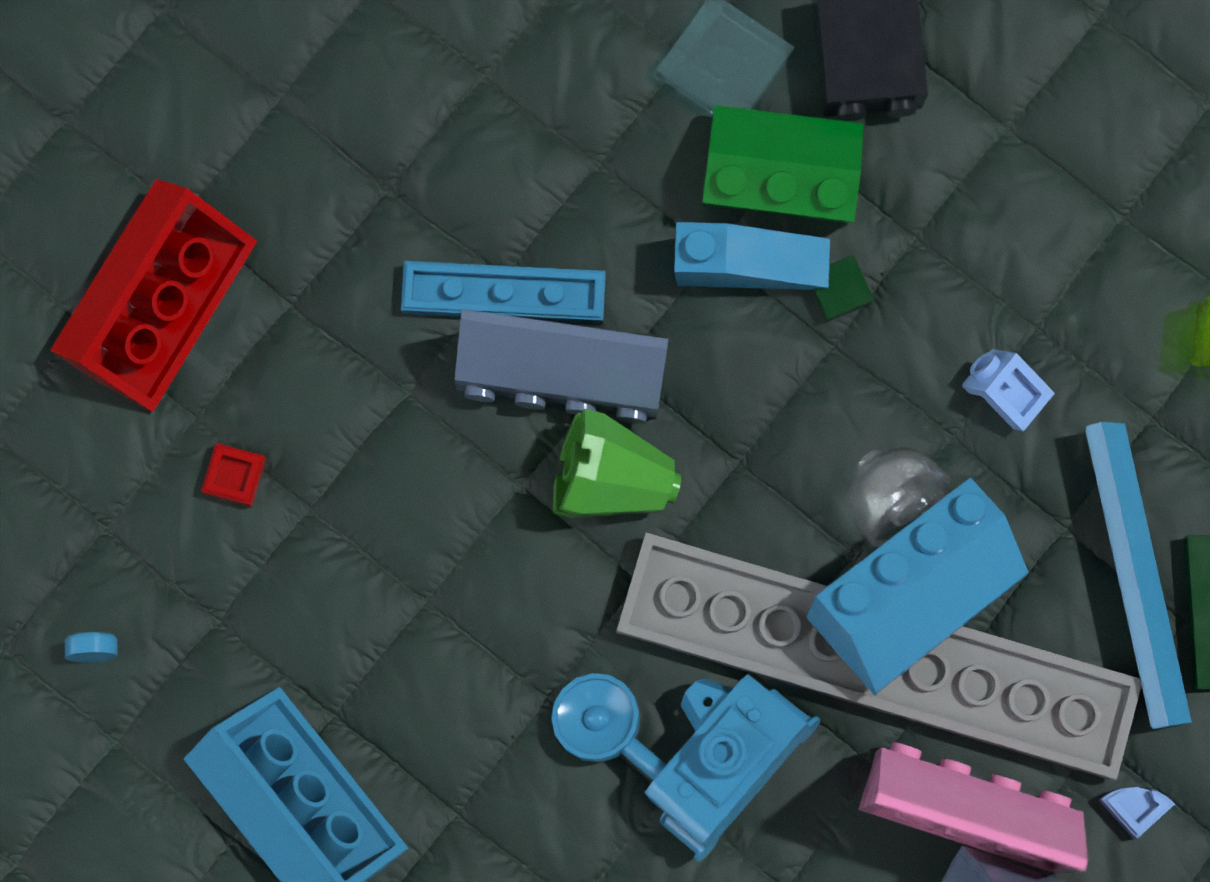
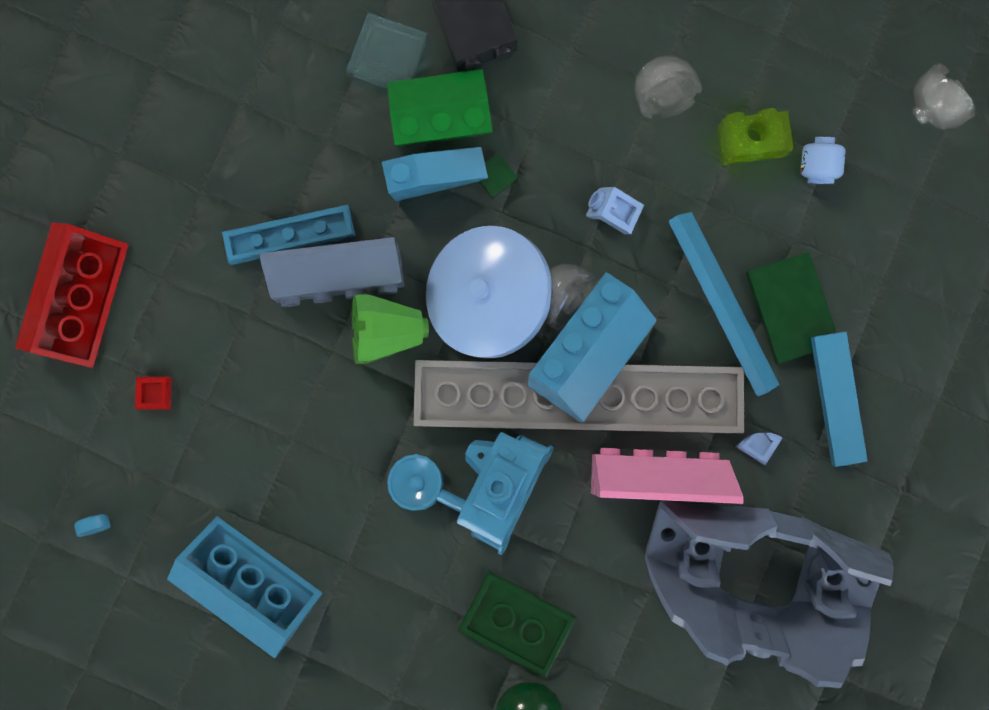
camera: 10 degrees left, 5 degrees up
none -> light blue dish [426,226,552,358]
none -> clear cylinder [634,55,702,119]

